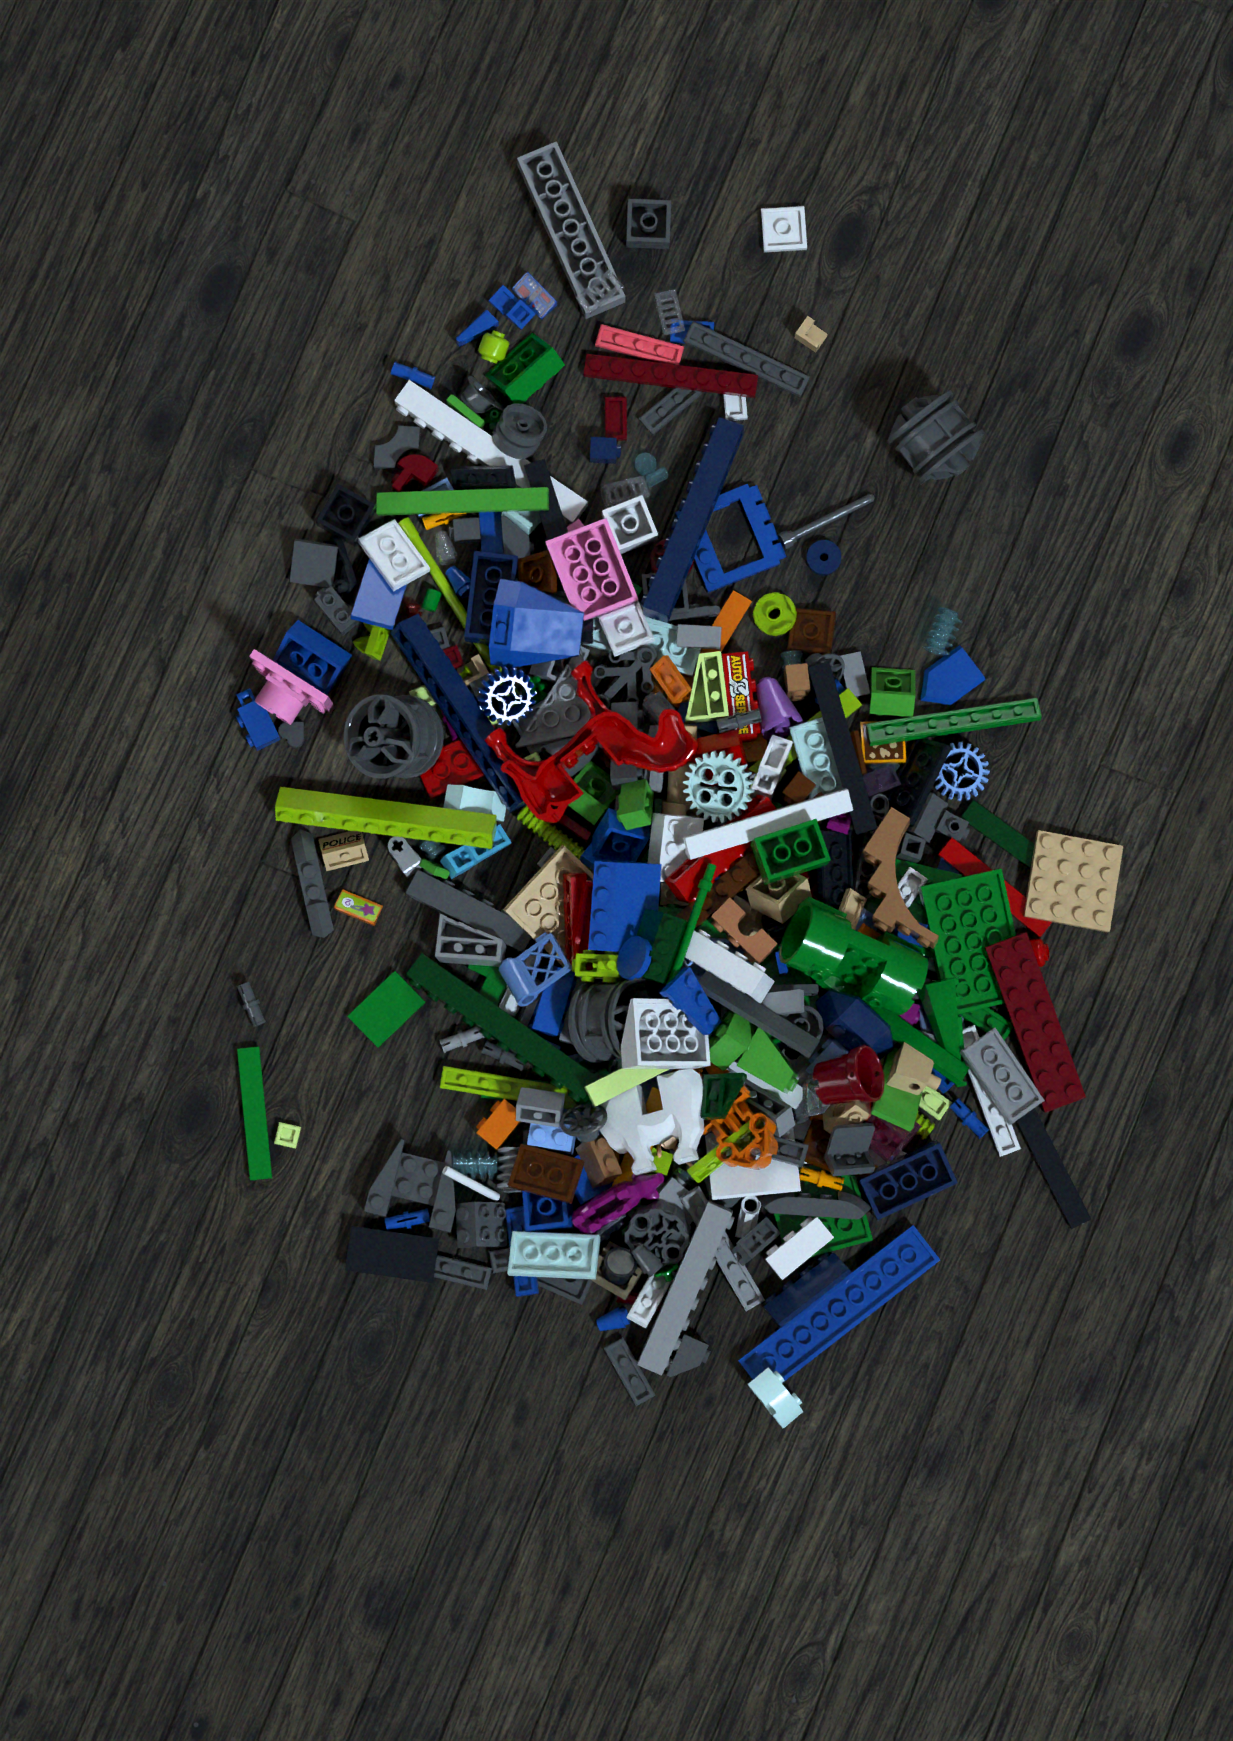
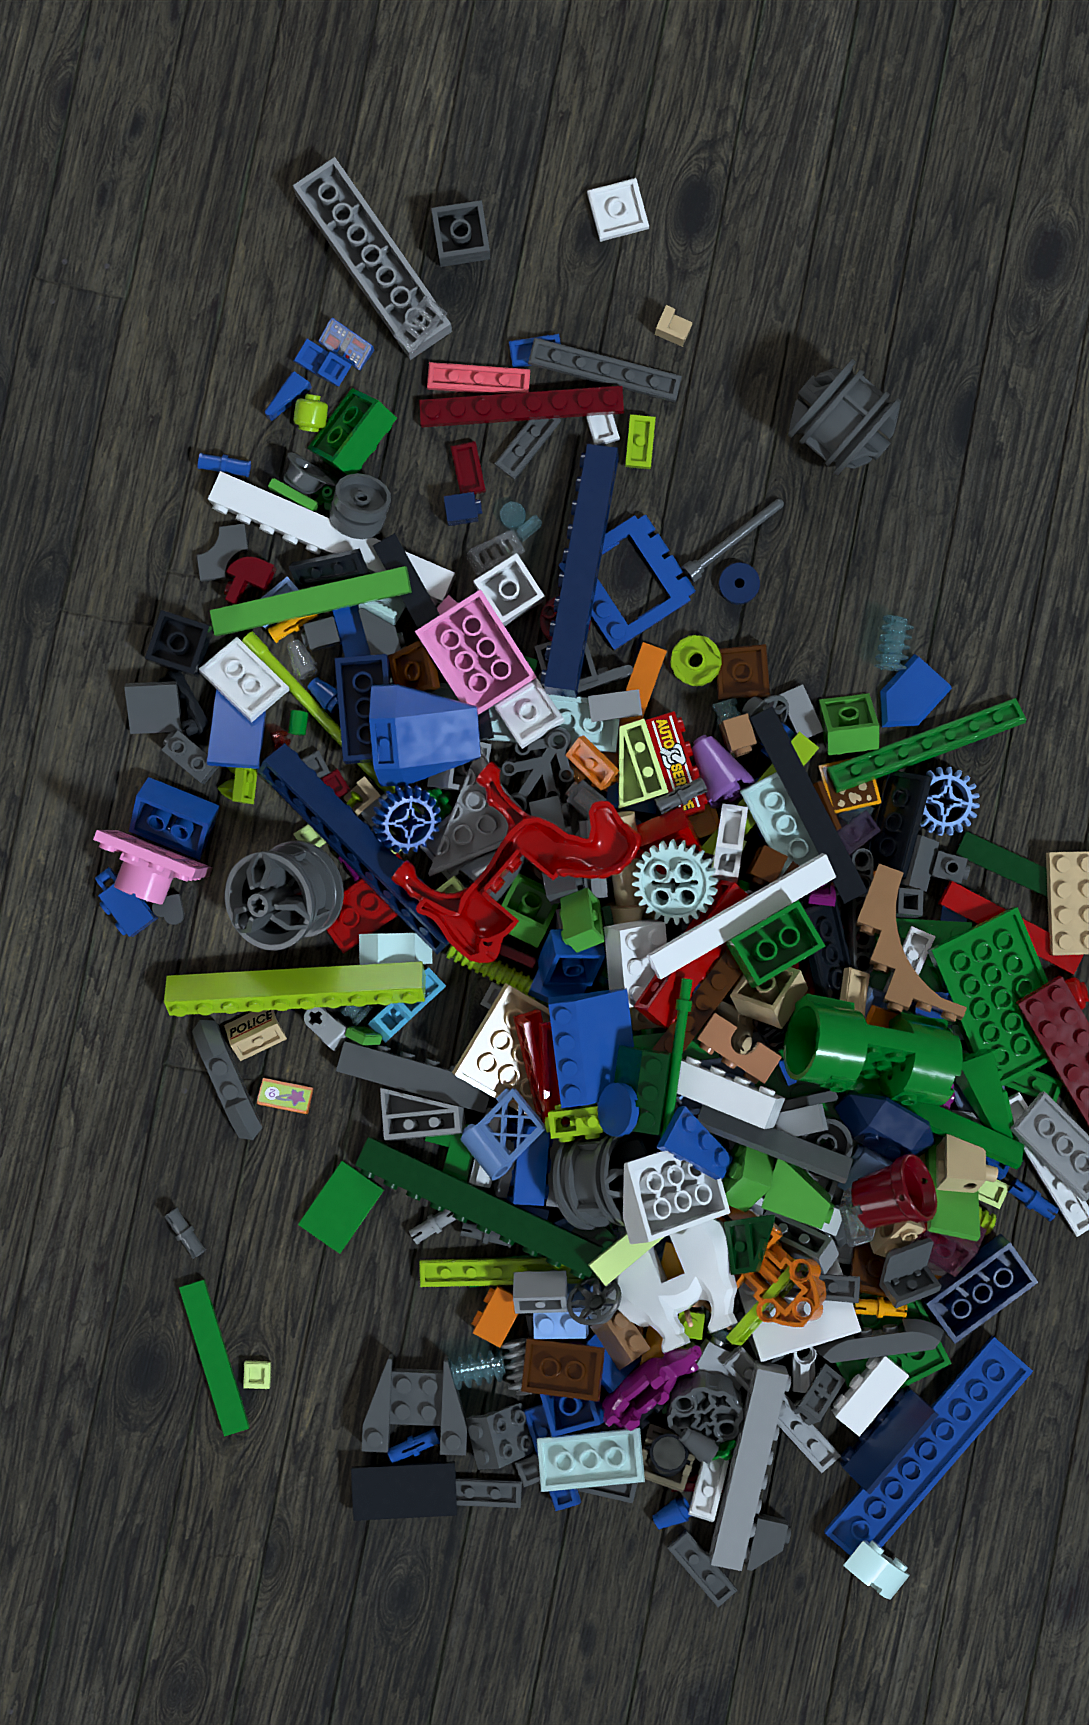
camera: 10 degrees left, 5 degrees up
white bar [442,1166,500,1202] -> none
clear slope [654,289,685,335] -> none
none -> lime plate [625,415,656,469]

